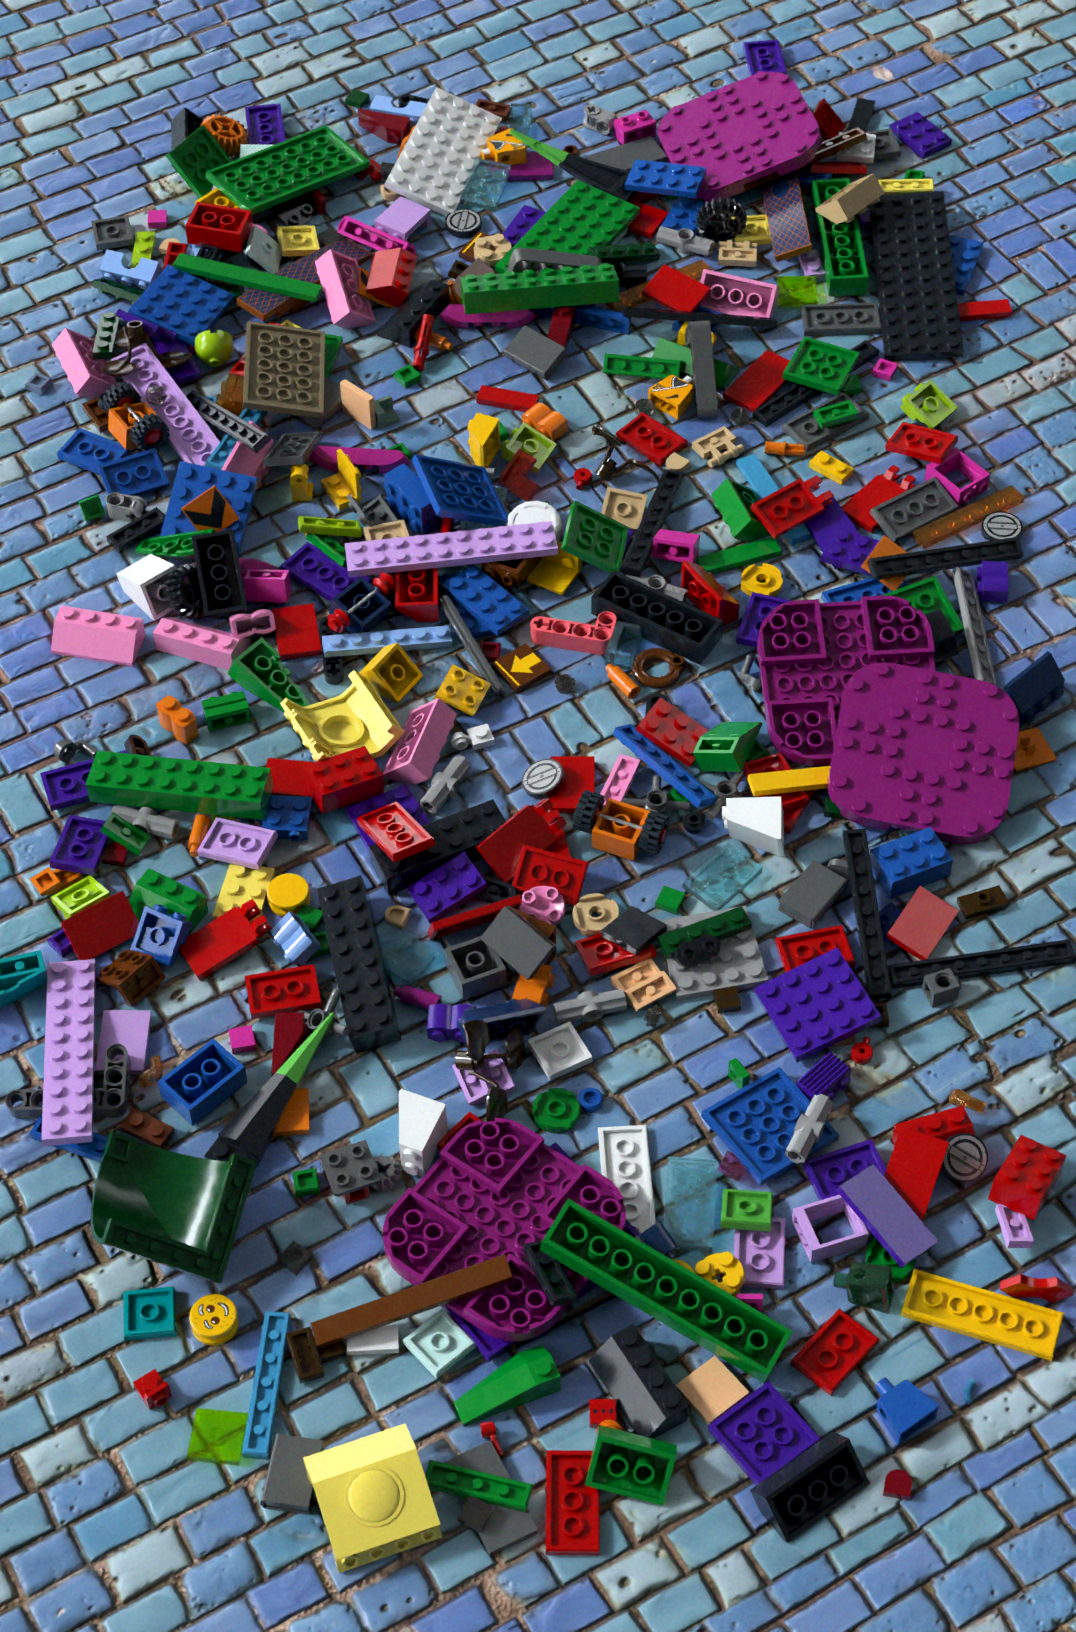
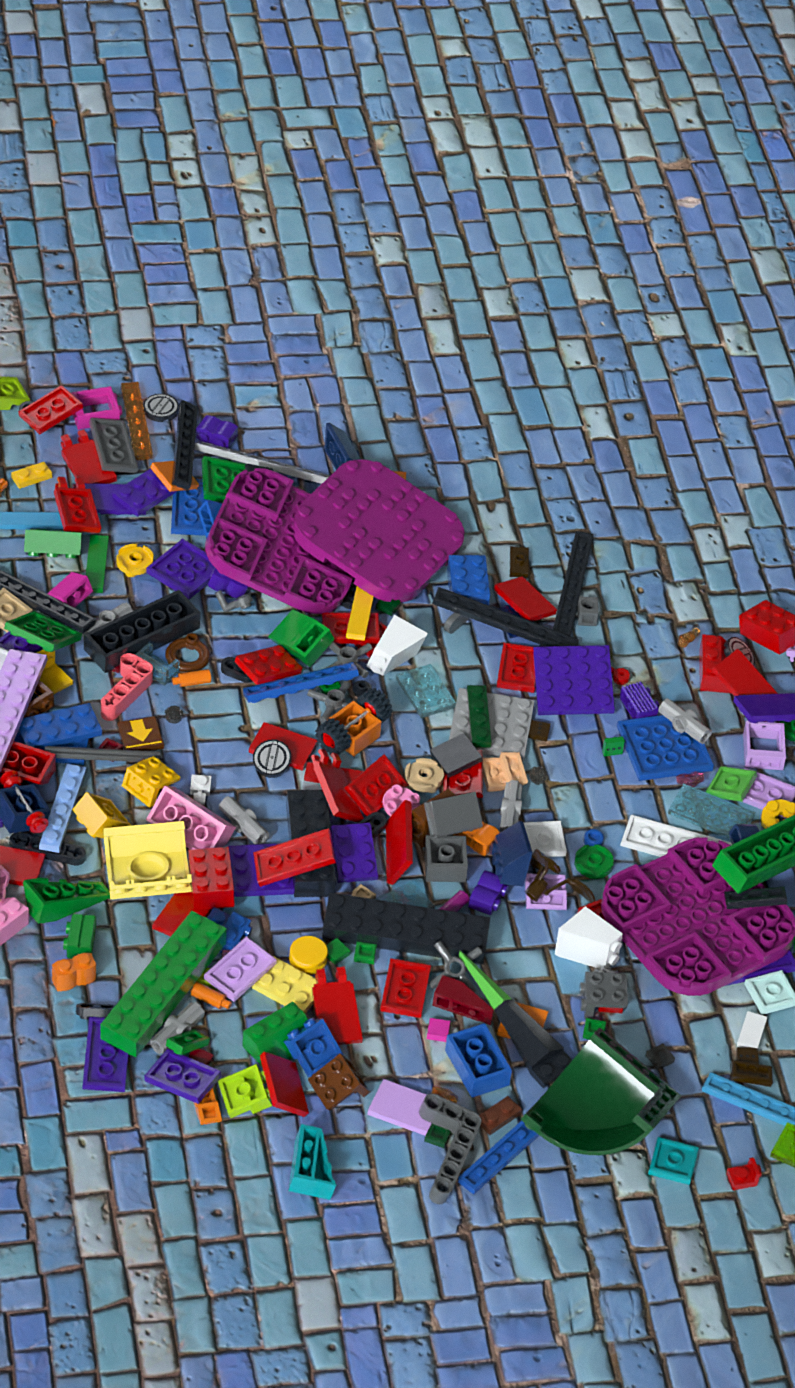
camera: 75 degrees left, 5 degrees down
lavender plate [41,959,96,1146] -> none
dark purple tile [47,928,74,958] -> none
dark grey plate [54,738,98,762] -> none
yellow head [189,1294,239,1346] -> none
medium blue brick [270,911,321,966] -> none
reddish brown tile [310,1254,514,1349] -> none
bright pink plate [600,754,641,806] -> none
green tile [655,886,685,914] -> none
black plate [674,935,721,967] -> none
red slope [681,560,740,627] -> none
dark grey piece [778,860,848,929] -> none
dark purple plate [802,1139,887,1201] -> none

